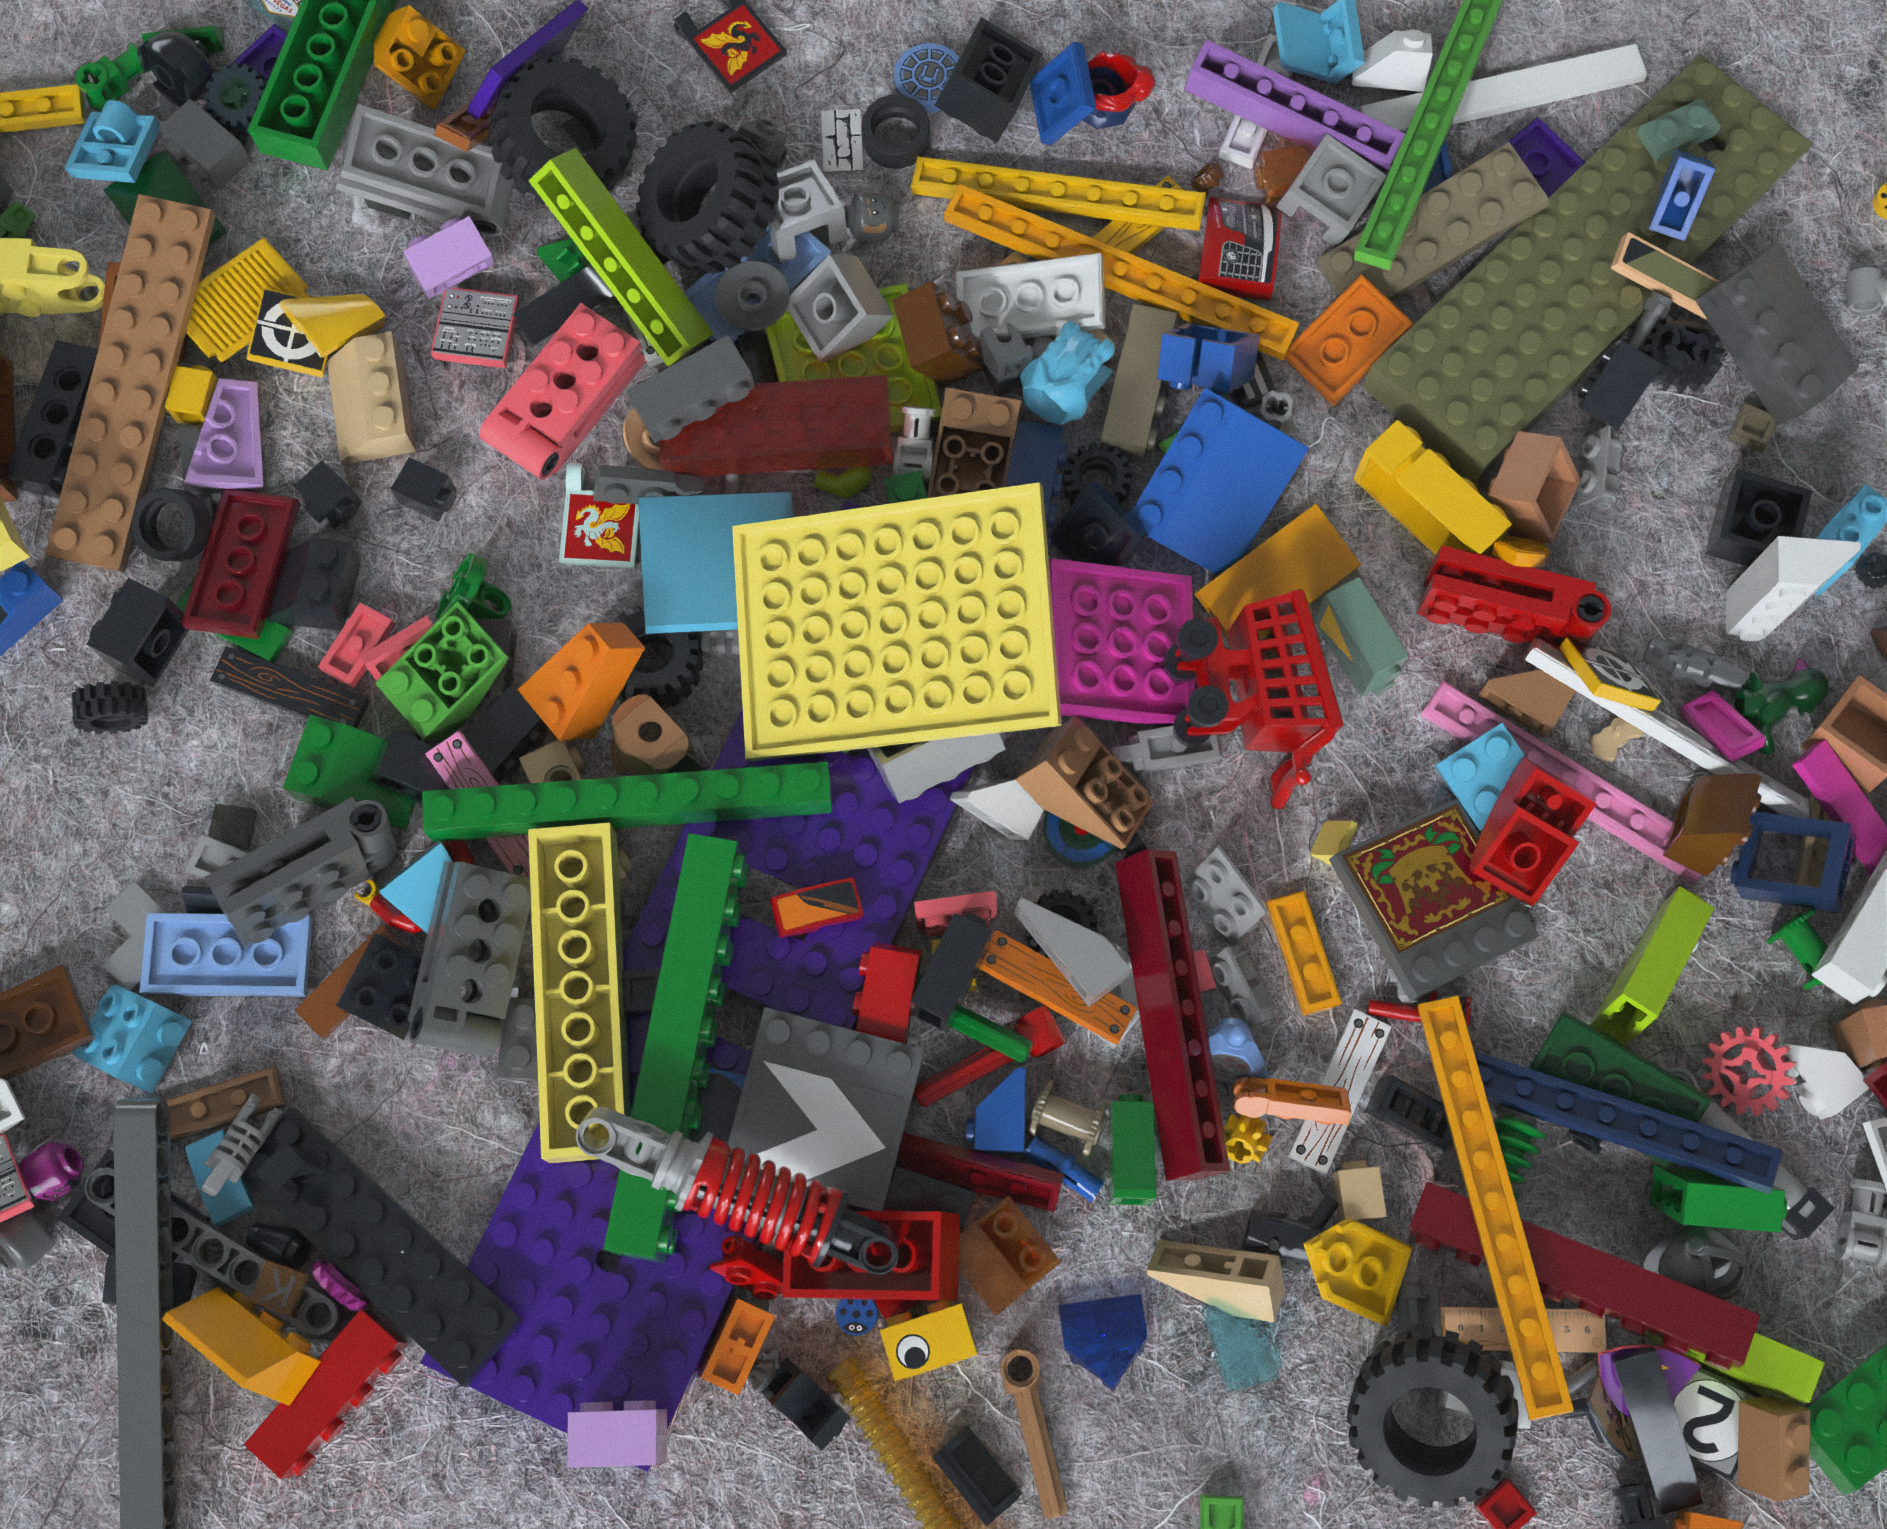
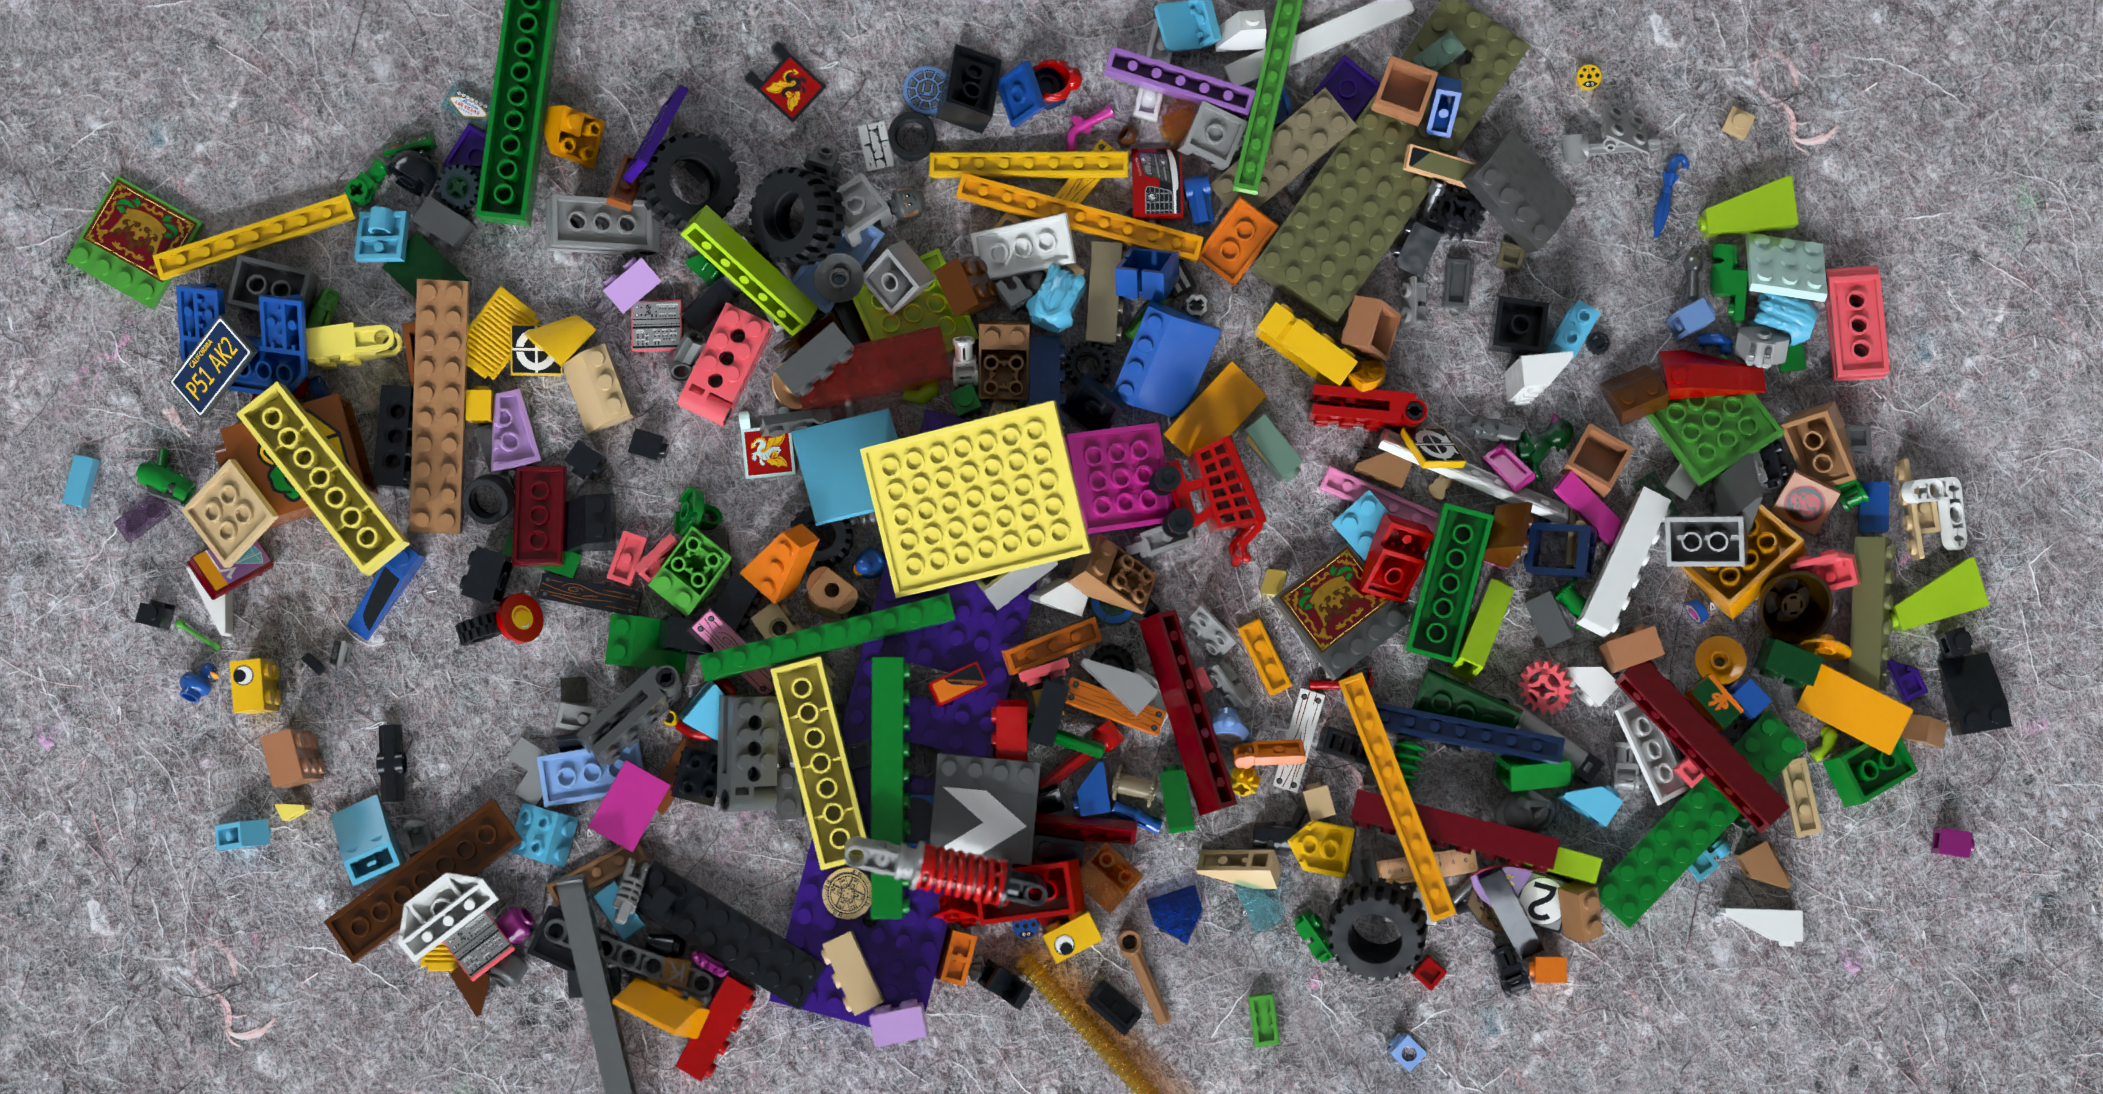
camera: 10 degrees left, 10 degrees up
none -> red tile [496,593,544,644]
none -> dark pink tile [588,760,671,852]
none -> dark grey piece [667,330,706,382]
none -> tan brick [821,930,885,1016]
none -> tan tile [822,868,871,919]
none -> blue animal [853,547,886,579]
none -> orange plate [1001,616,1103,675]
none -> black tile [1037,784,1065,814]
none -> dark pink piece [1065,104,1114,151]
none -> blue piece [1182,174,1214,226]
none -> green hinge [1293,909,1335,963]
none -> nougat piece [1371,56,1439,127]
none -> green brick [1402,503,1494,664]
none -> dark grey tile [1442,257,1472,310]
none -> dark grey hinge [1525,591,1573,648]
none -> medium azure slope [1554,785,1623,827]

